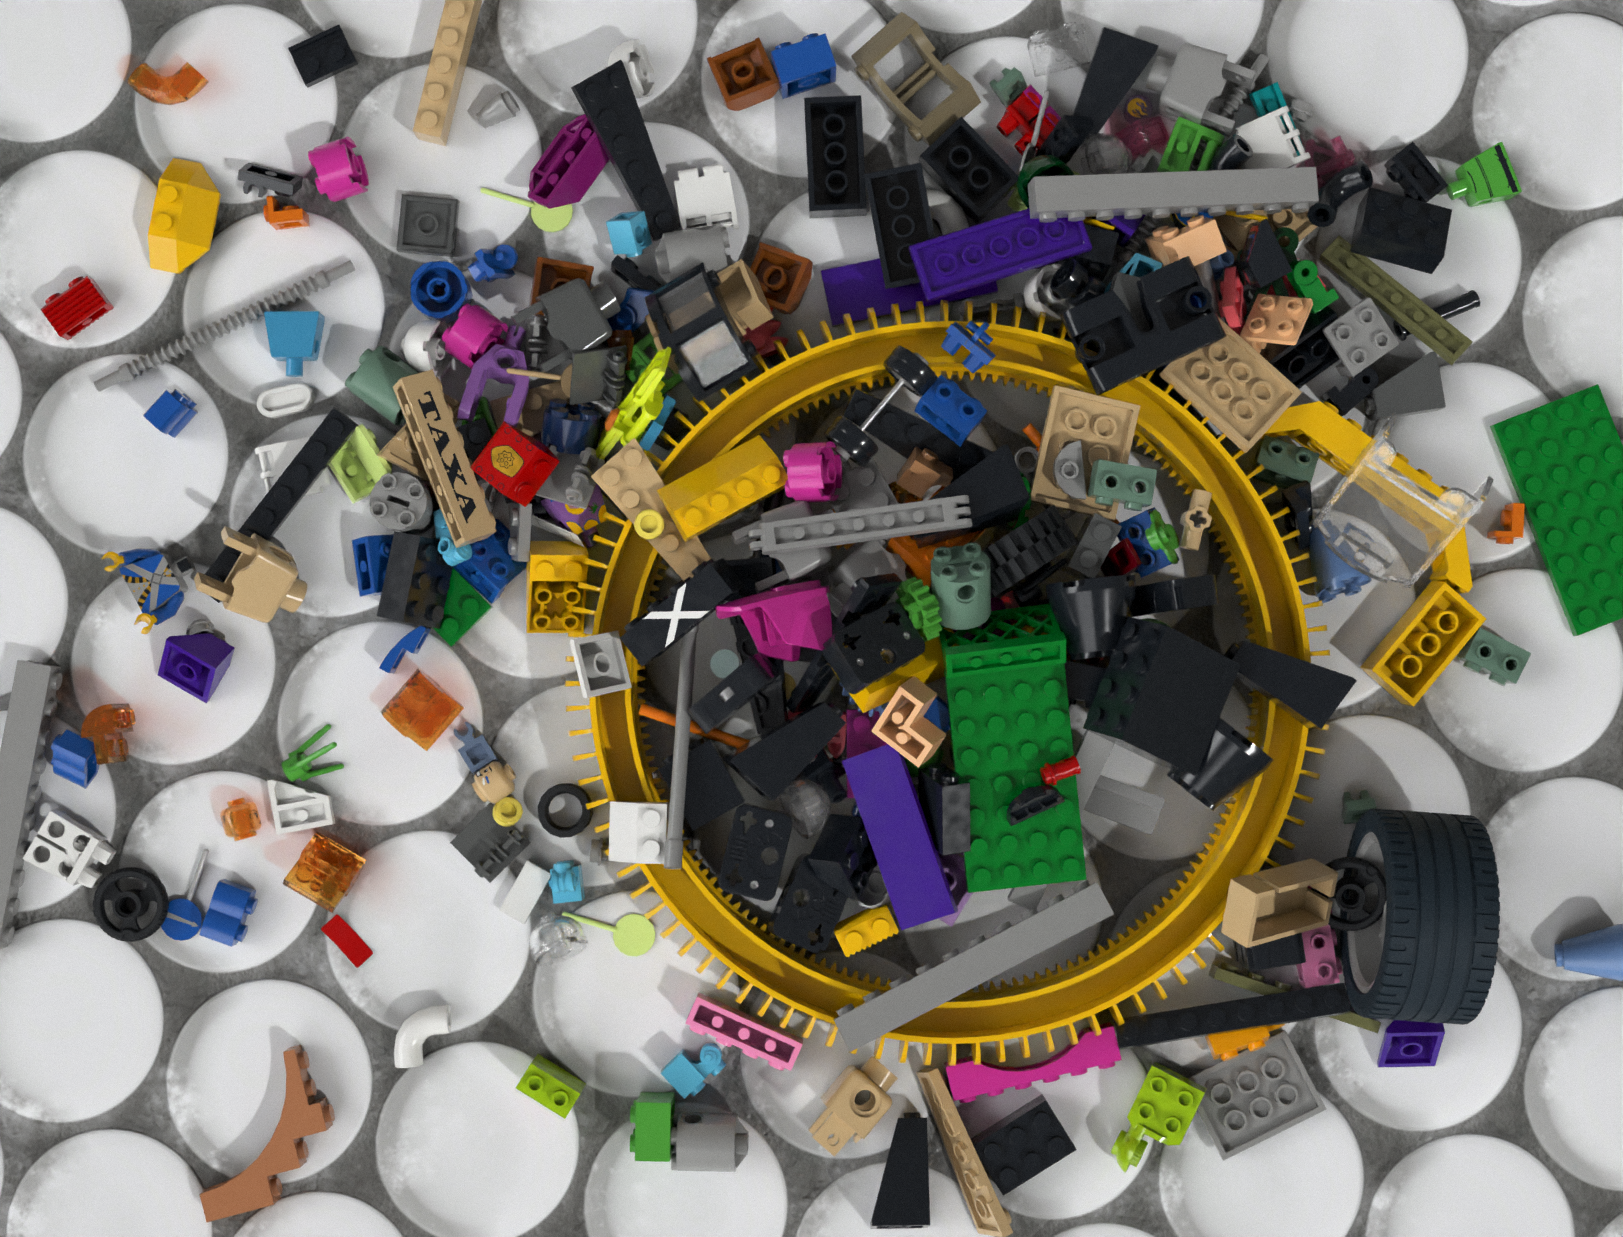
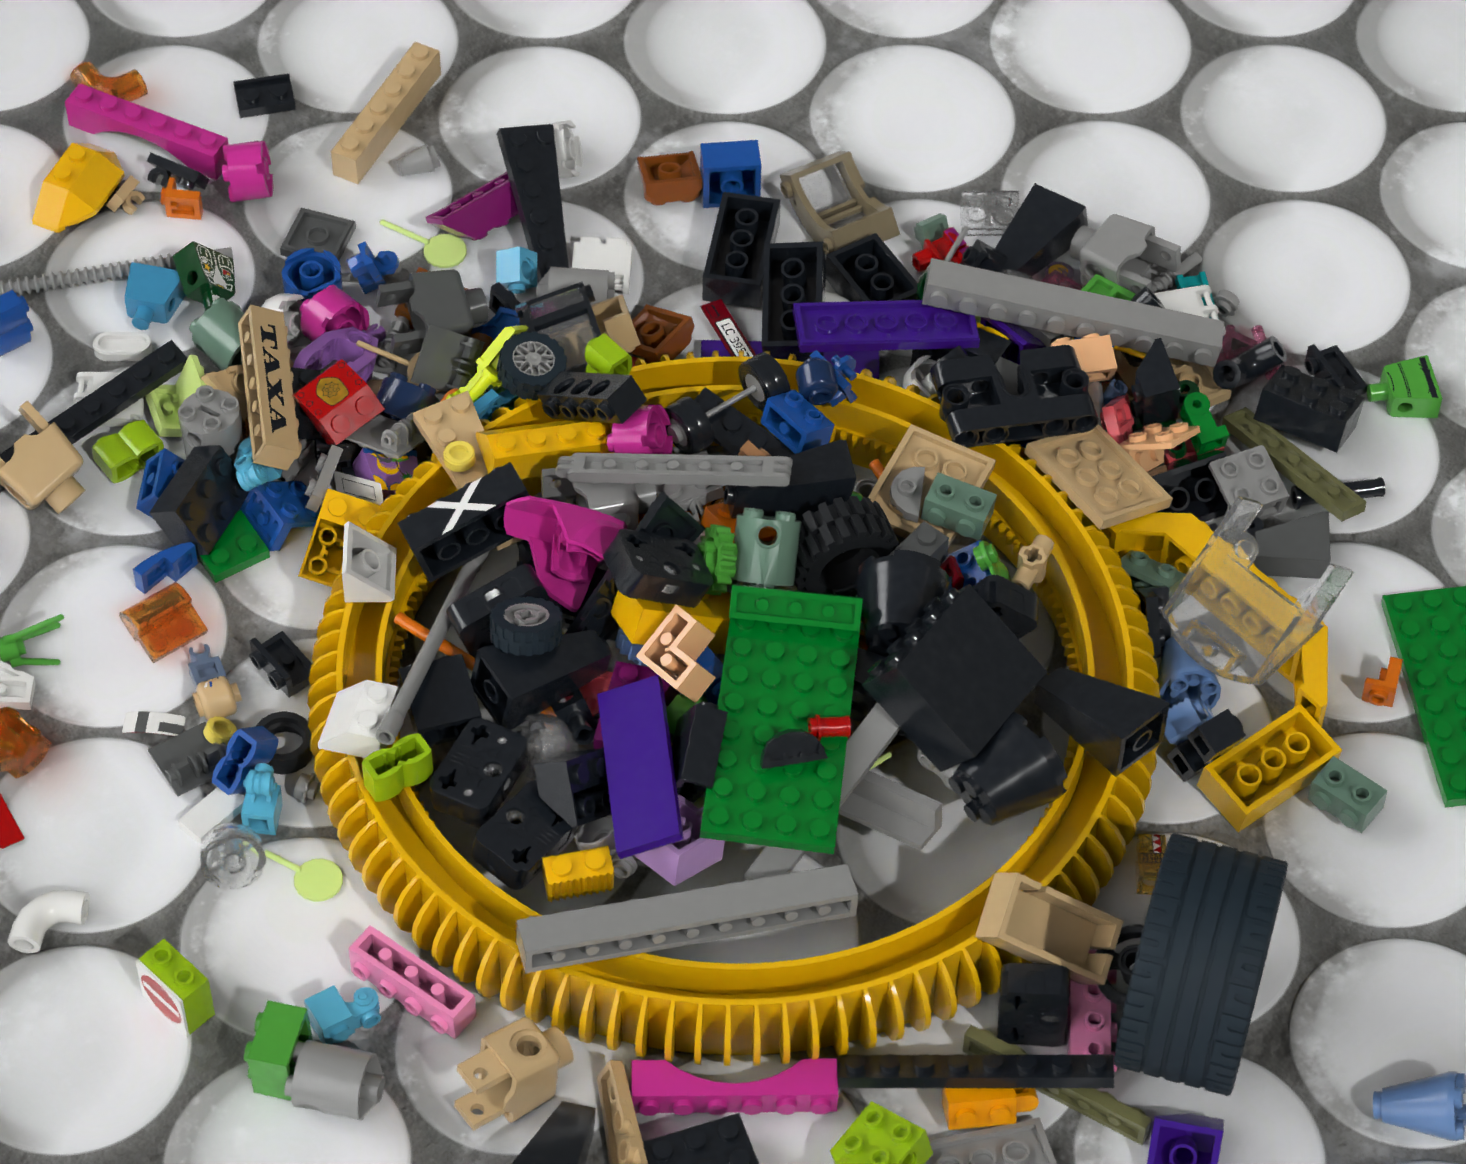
camera: 15 degrees right, 35 degrees down
none -> dark pink arch [65,83,229,180]
none -> lime brick [92,420,164,483]
none -> tan tile [105,175,145,215]
none -> white sticker [122,711,186,736]
none -> dark green torso [173,241,236,311]
none -> blue brick [212,726,279,795]
none -> black bracket [249,631,312,698]
none -> lime brick [362,733,433,802]
none -> black wheel [490,596,563,656]
none -> black wheel [497,331,567,400]
none -> black brick [537,371,647,424]
none -> lime brick [585,333,632,375]
none -> sticker [700,299,756,357]
none -> dark blue head [795,357,838,405]
none -> clear yellow leg [1135,834,1166,895]
none -> medium blue brick [1164,698,1214,745]
none -> black arch [1166,709,1246,782]

